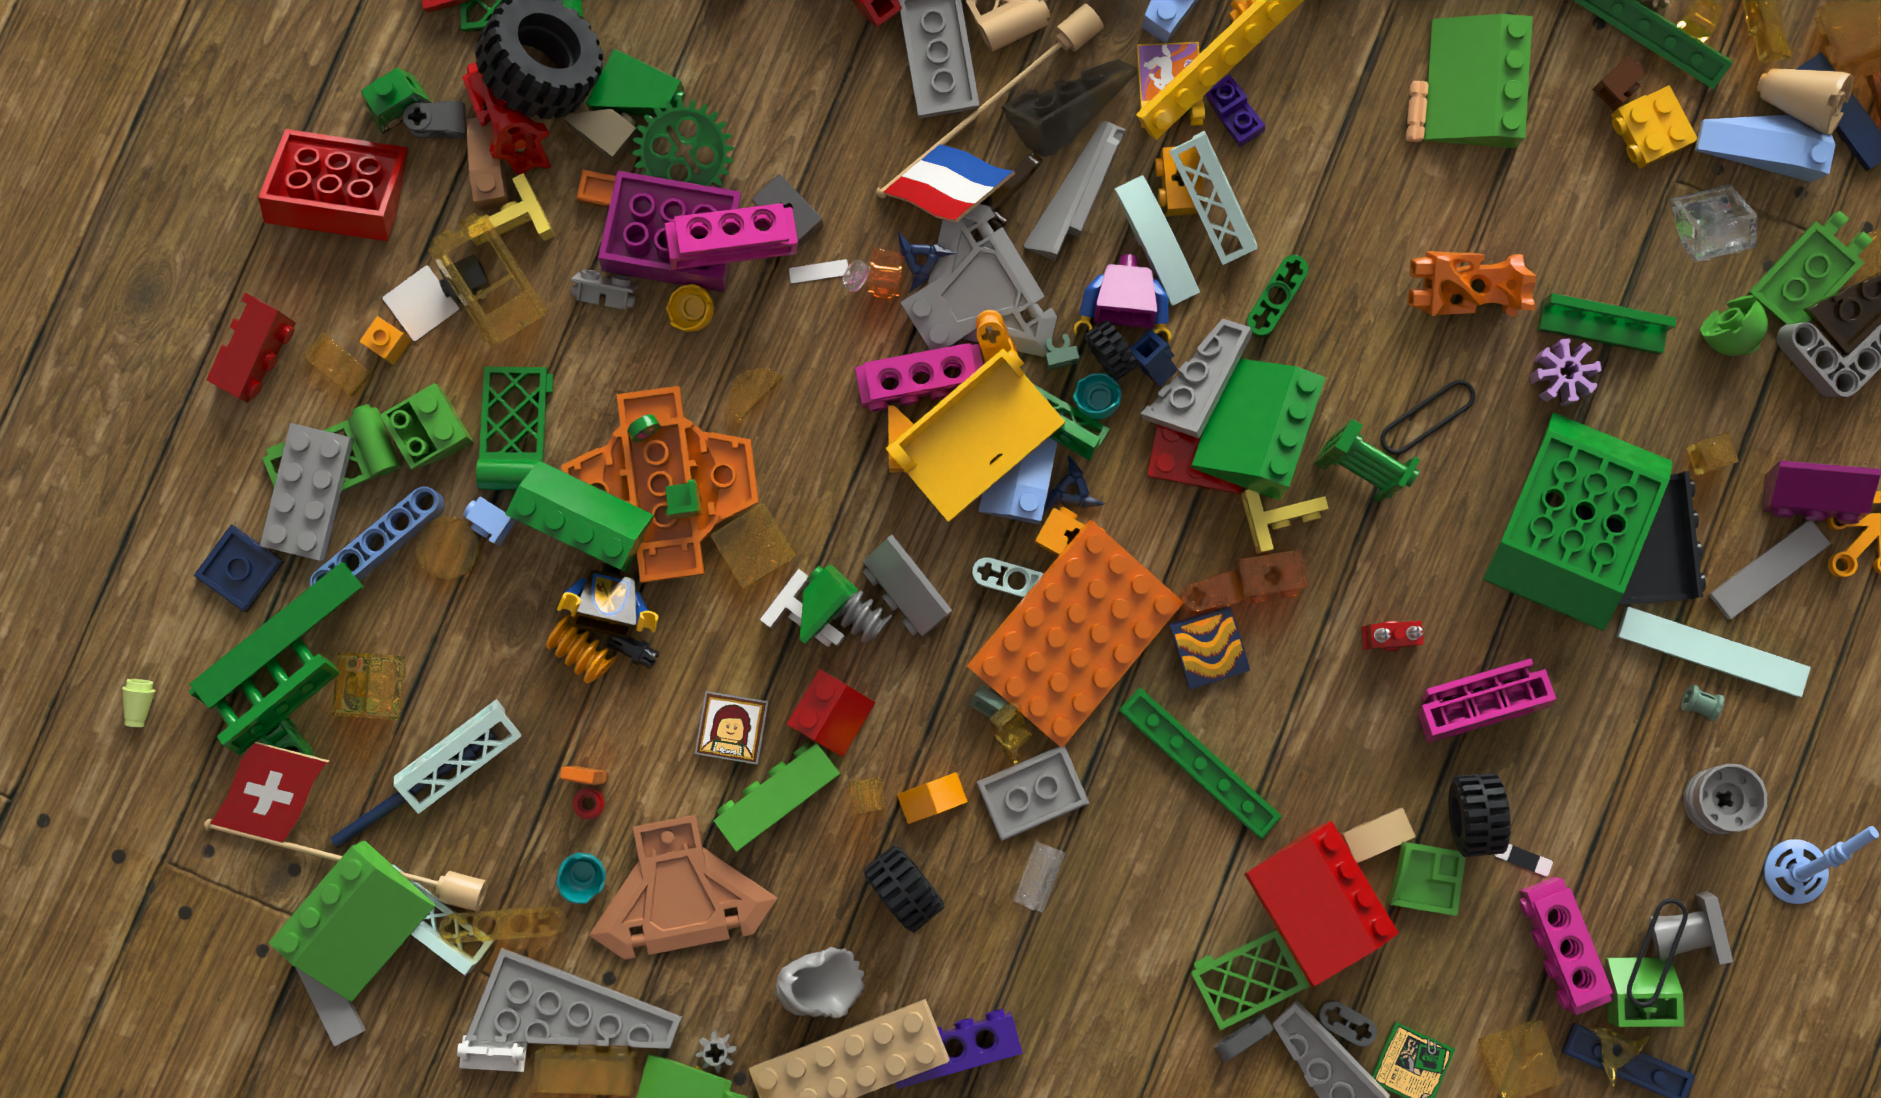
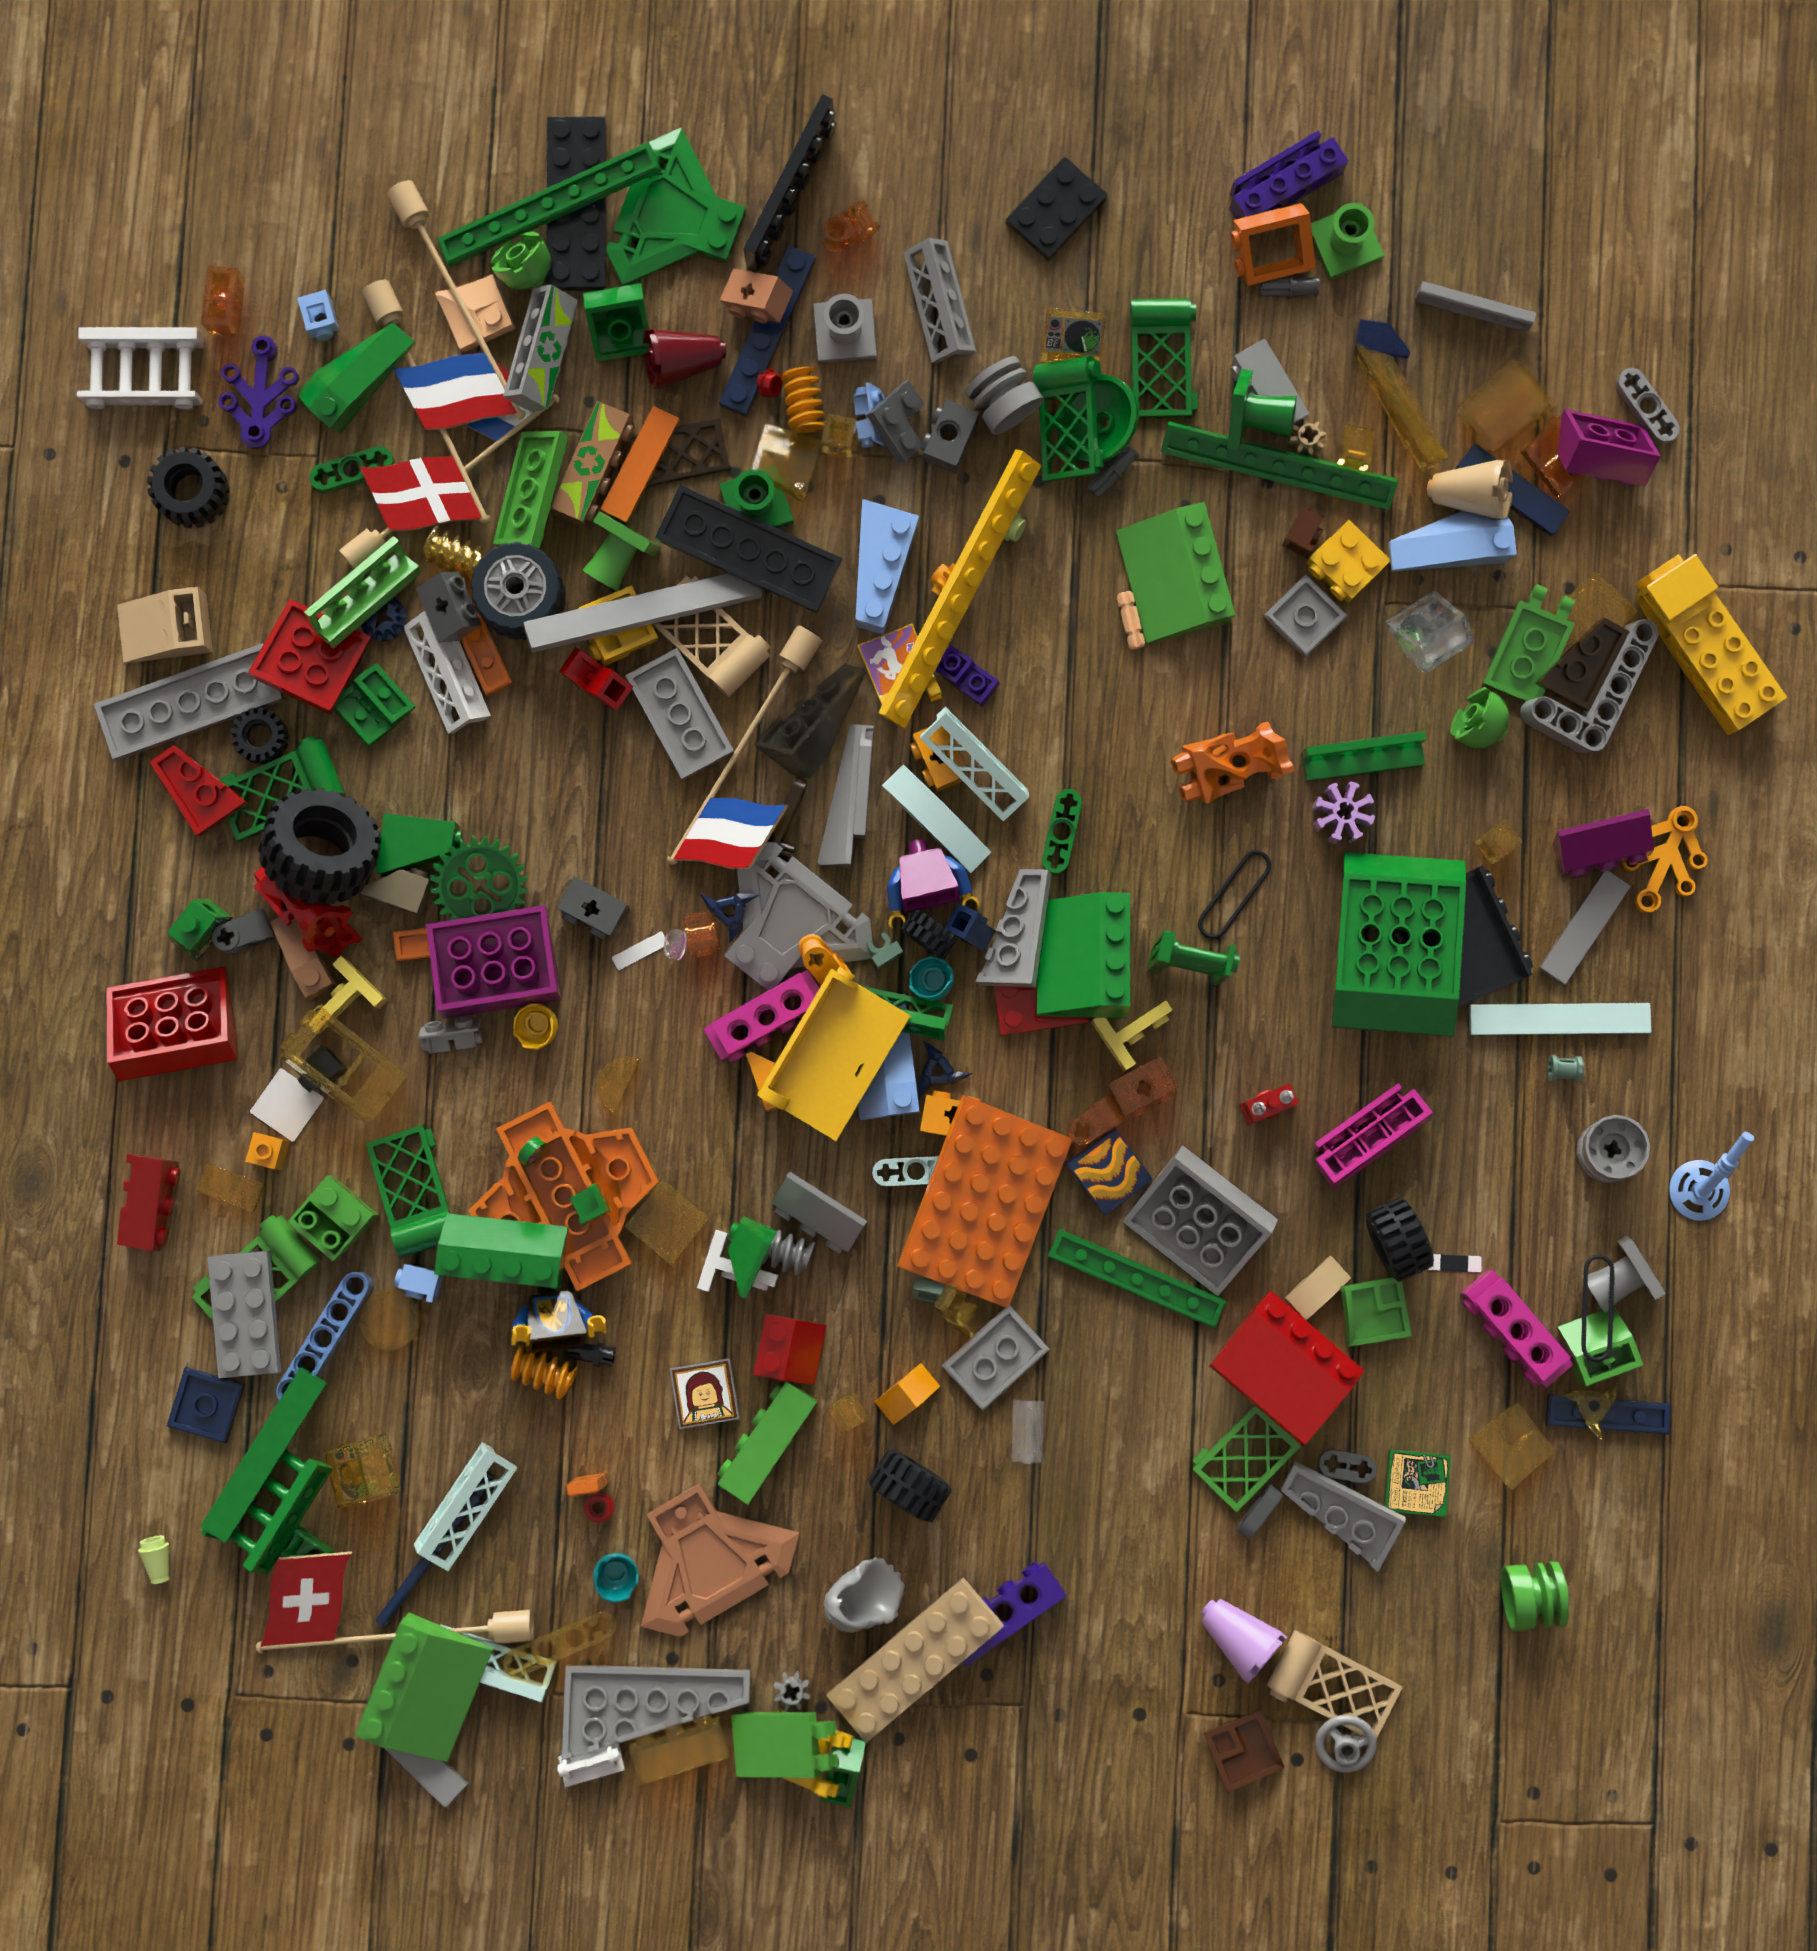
camera: 20 degrees left, 0 degrees up
dark pink brick [665,203,798,270] -> none
none -> light grey slope [1122,1145,1278,1296]
none -> light grey tile [1263,574,1348,658]

